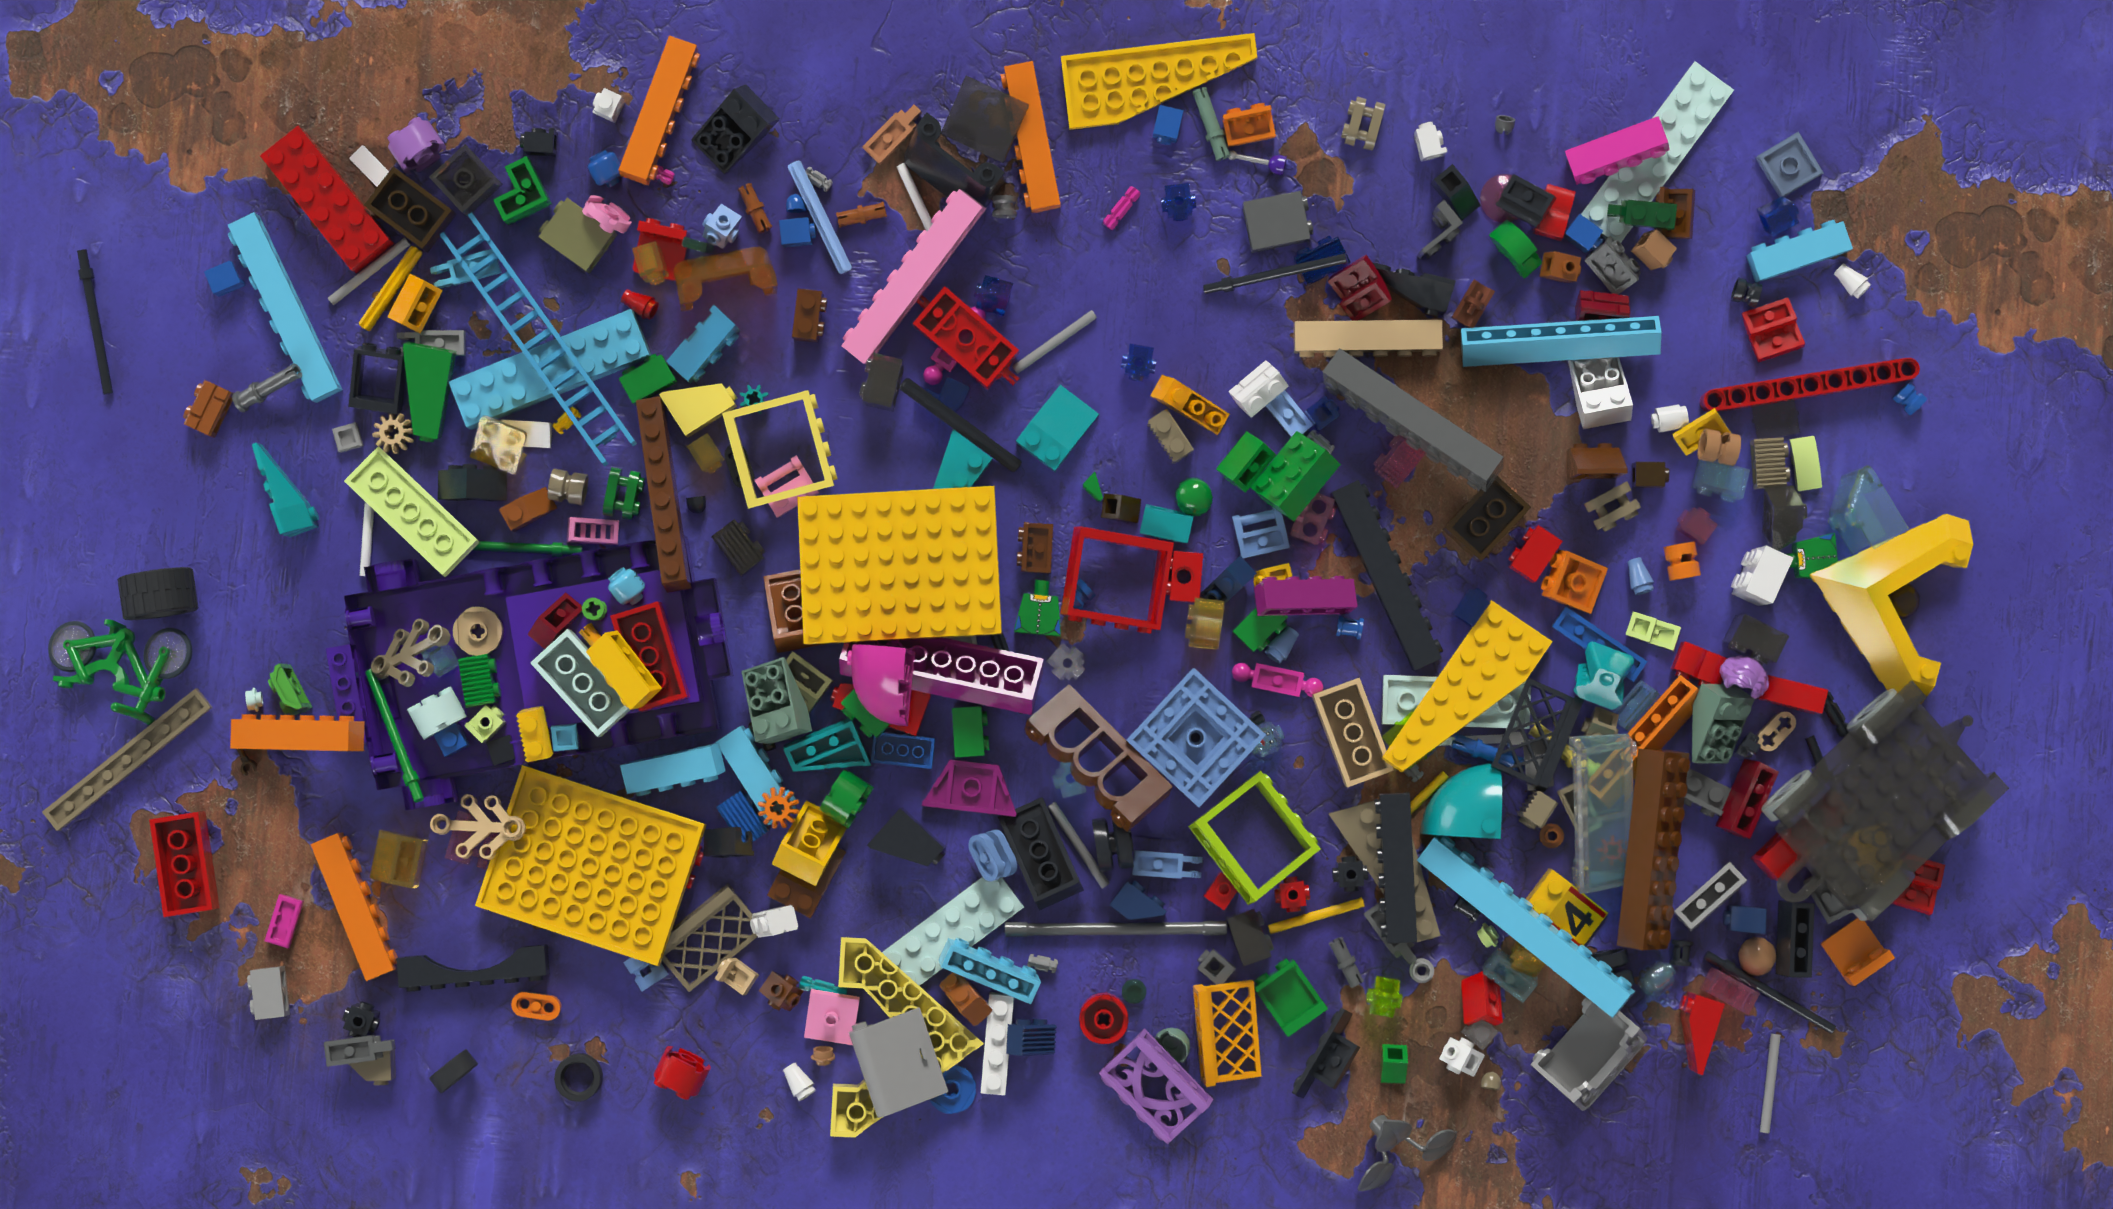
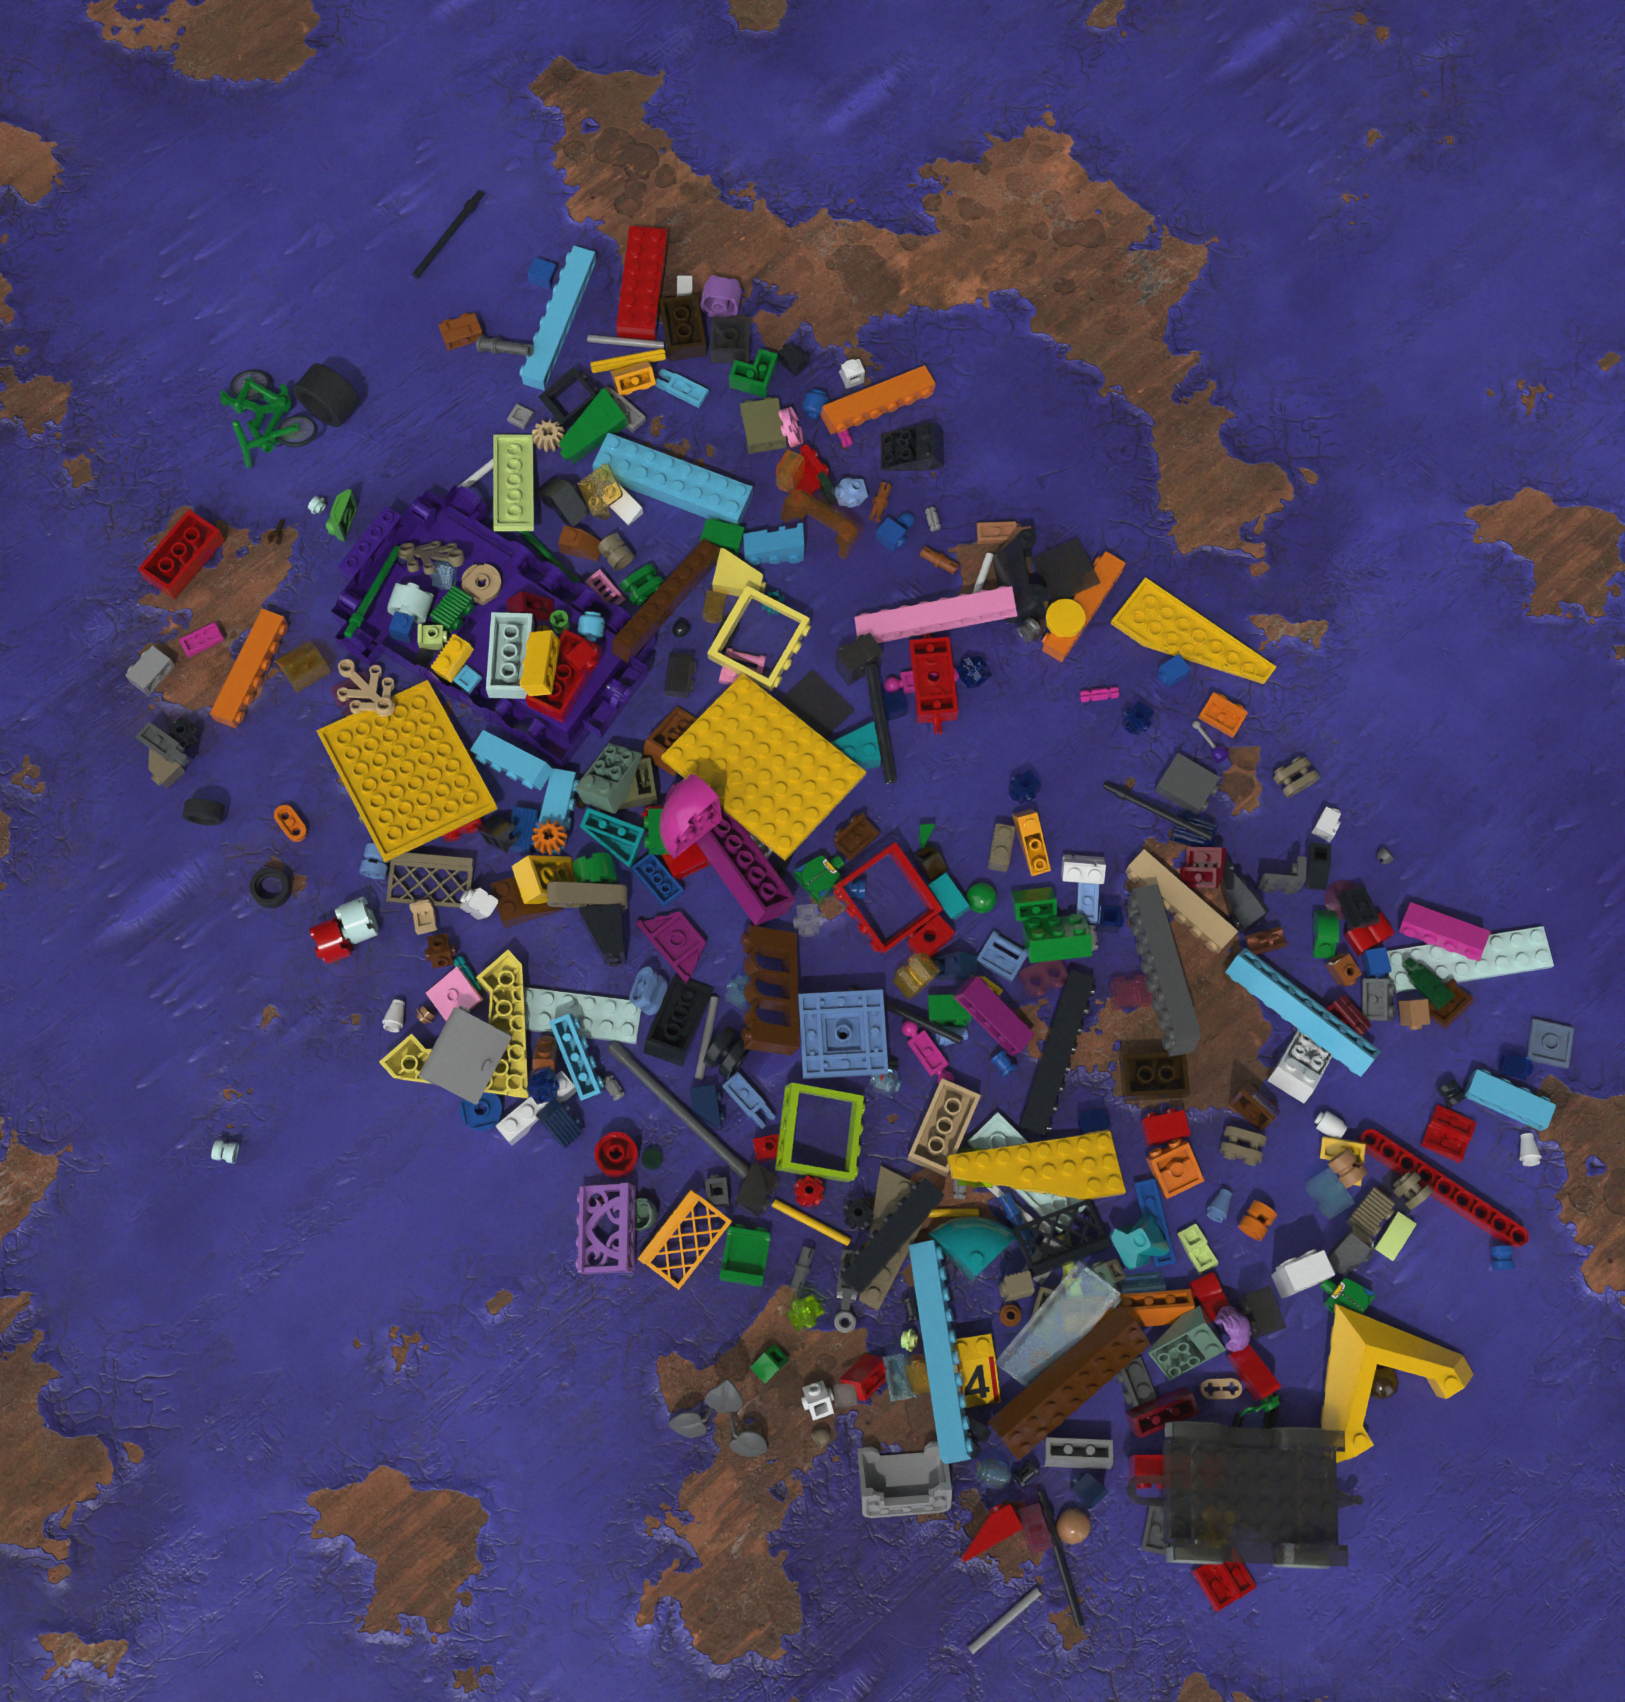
camera: 35 degrees right, 15 degrees down
dark tan plate [42,688,213,831] -> none
orange brick [230,714,365,751] -> none
teal wedge [252,443,319,537] -> none
black arch [396,944,550,992] -> none
dark azure ladder [440,212,637,467] -> none
yellow piece [552,406,581,434] -> none
red cone [621,289,659,320] -> none
light blue axle [788,161,852,274] -> none
reddish brown brick [792,288,827,343] -> none
green brick [952,706,989,757] -> none
light grey bar [1012,310,1097,374] -> none
teal slope [1016,385,1099,472] -> none
sand green pin [1192,87,1231,161] -> none
black bracket [1292,1008,1360,1098] -> none
dark brown brick [1632,462,1669,488] -> none
clear pink brick [1676,507,1718,546] -> none
black hinge [1733,732,1761,761] -> none
black brick [1775,900,1815,978] -> none
orange bracket [1821,917,1895,986] -> none
clear light blue windscreen [1827,465,1909,554] -> none
none -> light aqua brick [335,896,379,944]
none -> clear blue brick [527,1067,560,1105]
none -> dark tan beam [547,882,628,913]
none -> red brick [565,640,599,677]
none -> clear smoke piece [778,670,854,738]
none -> black bar [849,985,964,1045]
none -> yellow tile [1045,599,1086,638]
none -> green plate [1240,1393,1281,1418]
none -> dark tan brick [1392,1171,1434,1210]

